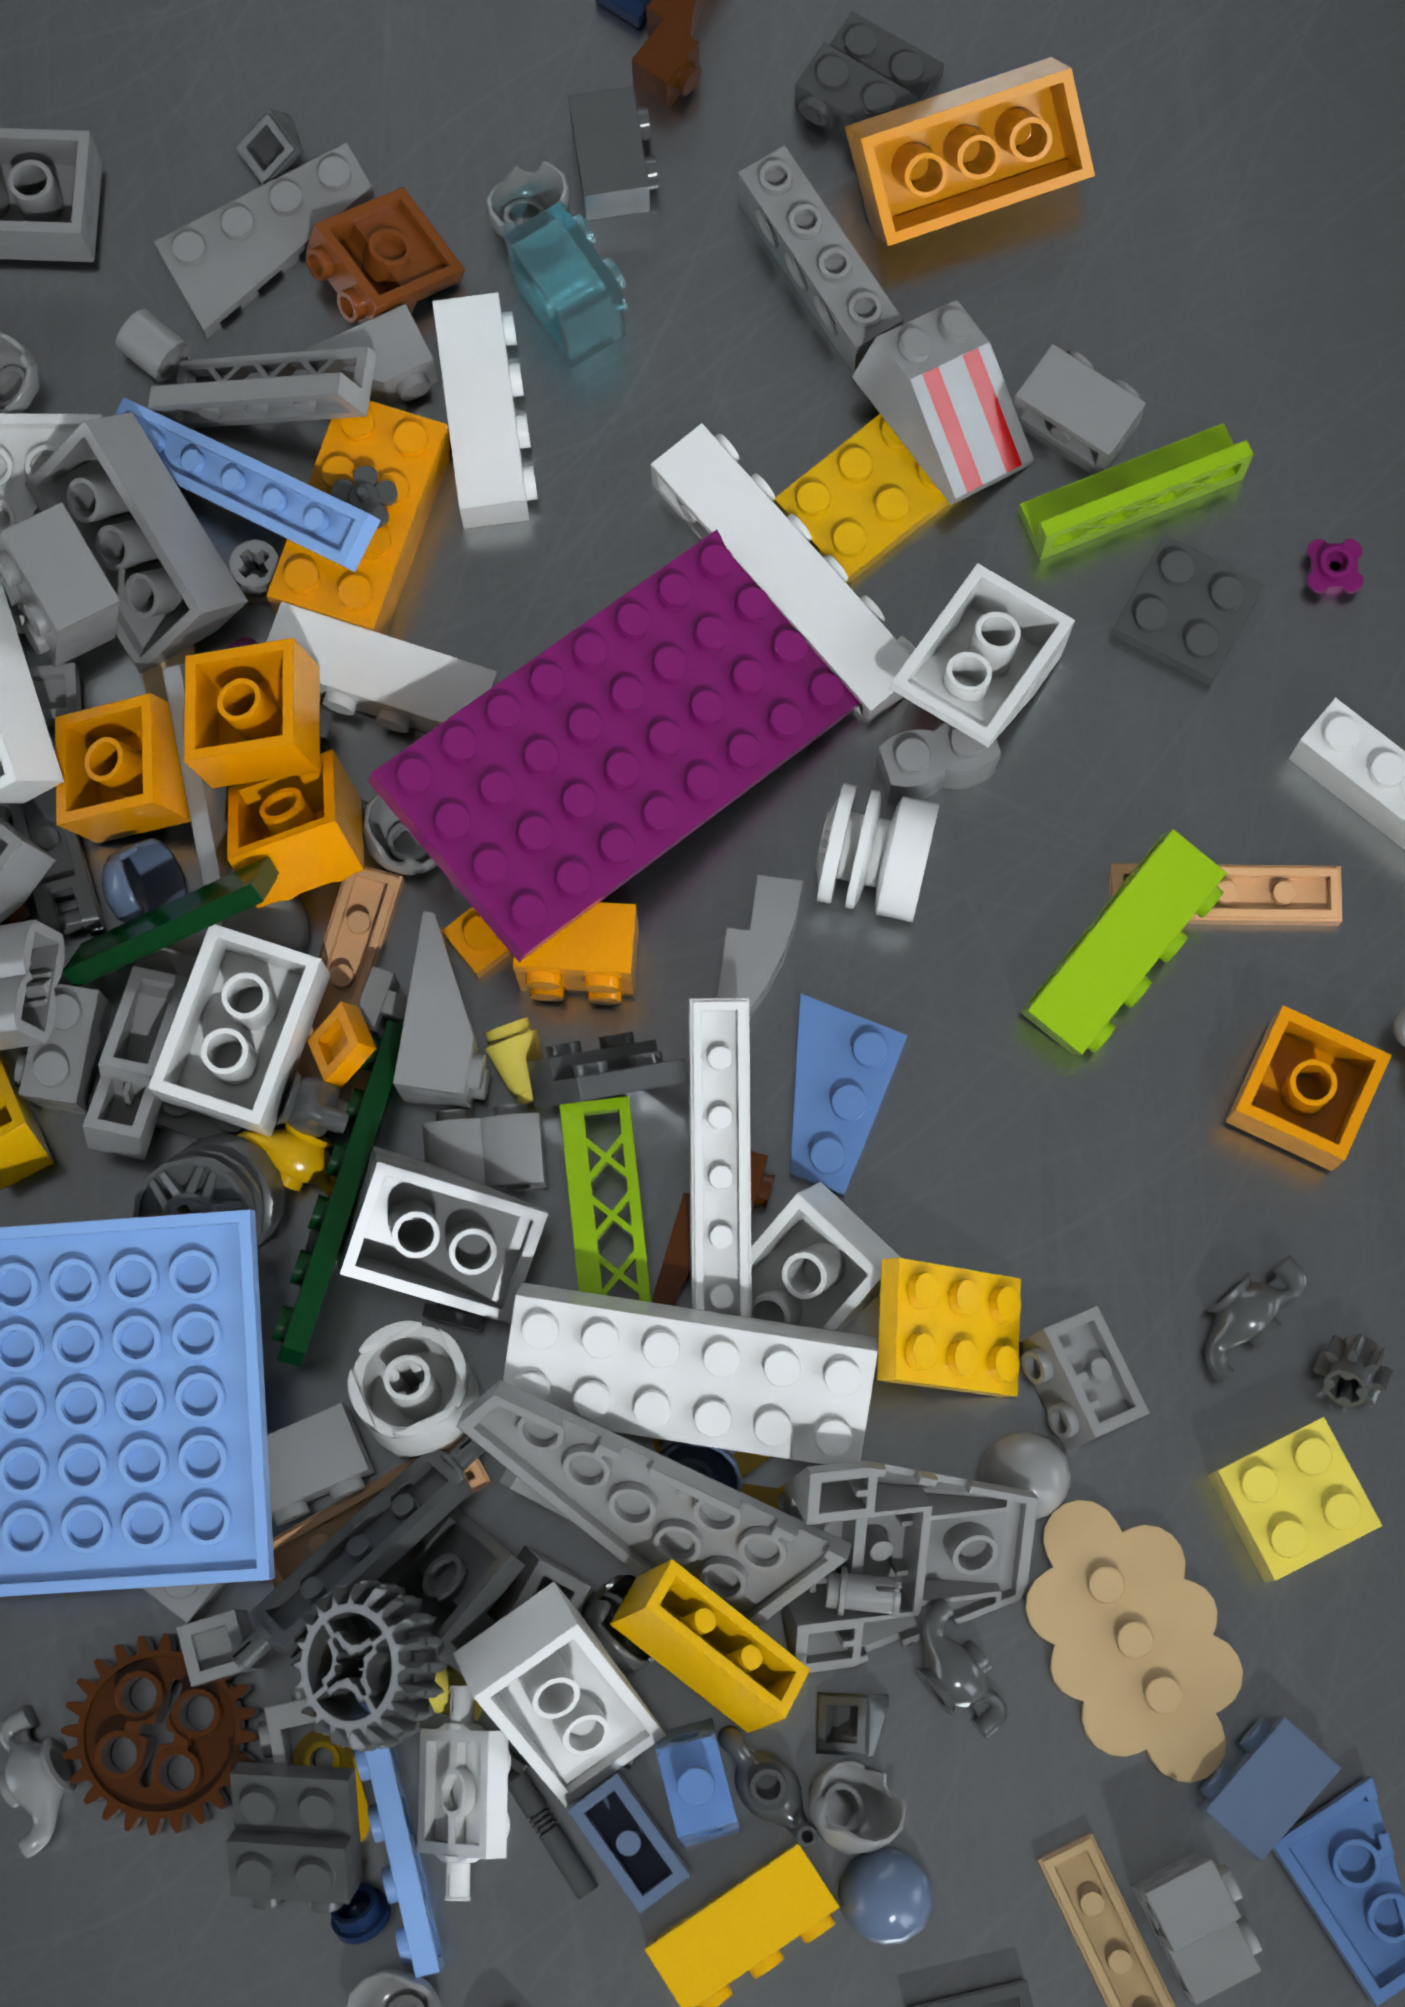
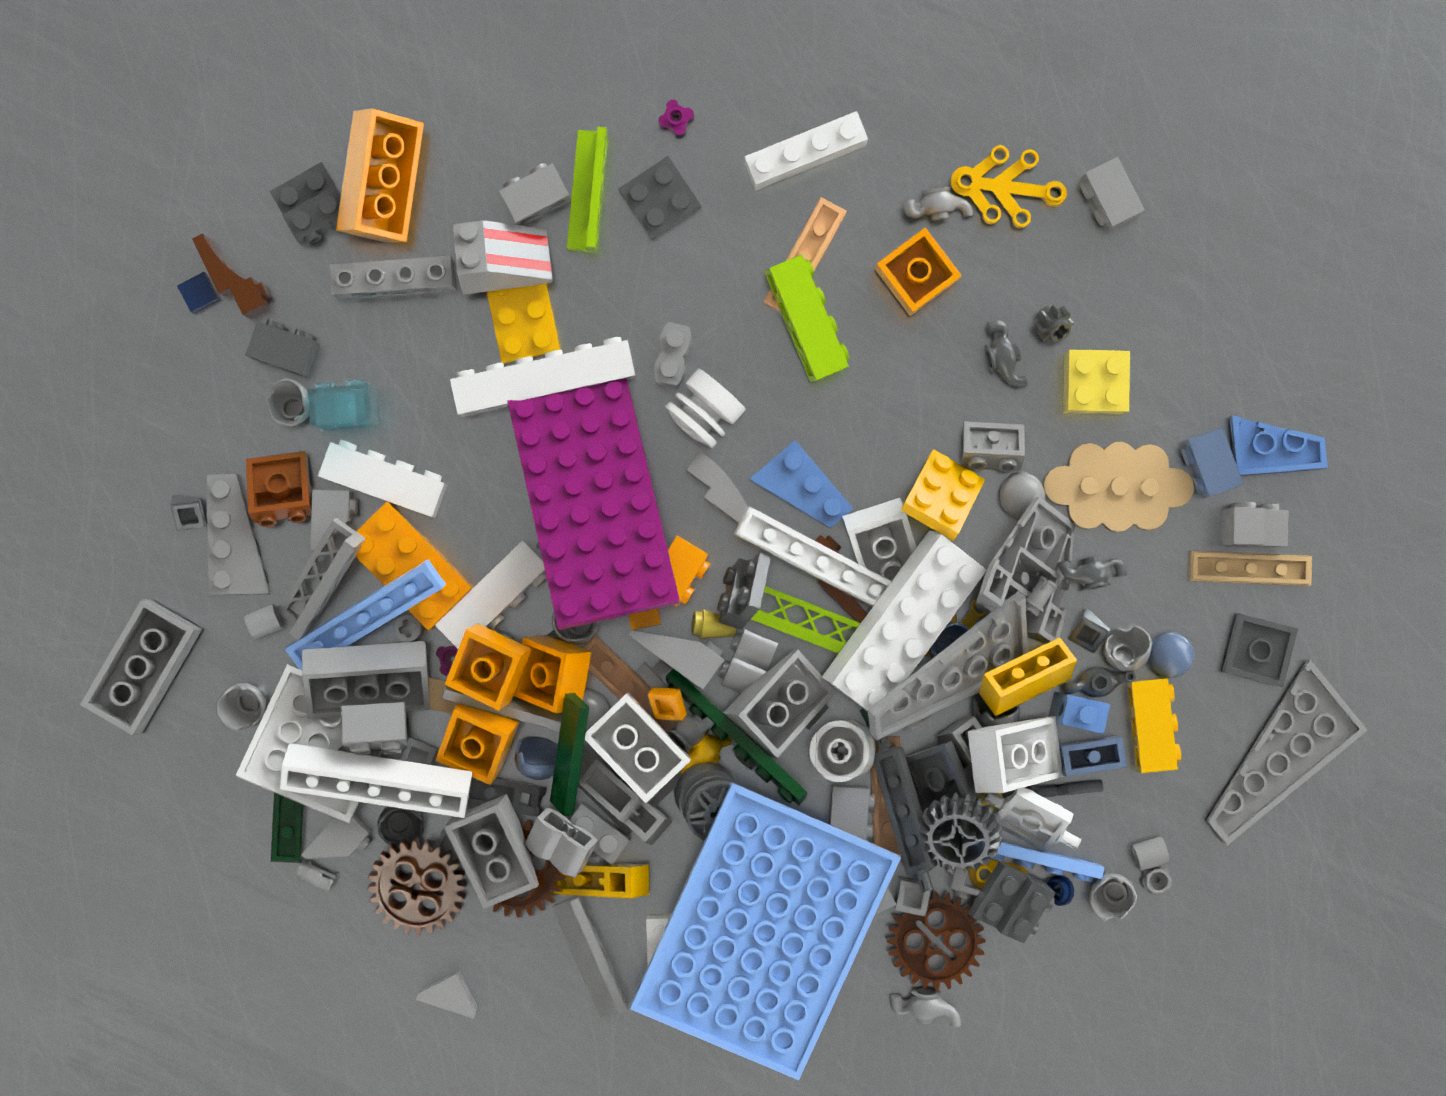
camera: 65 degrees left, 10 degrees up
dark grey plant [332,466,398,529] -> none
white slope [889,563,1075,748] -> none

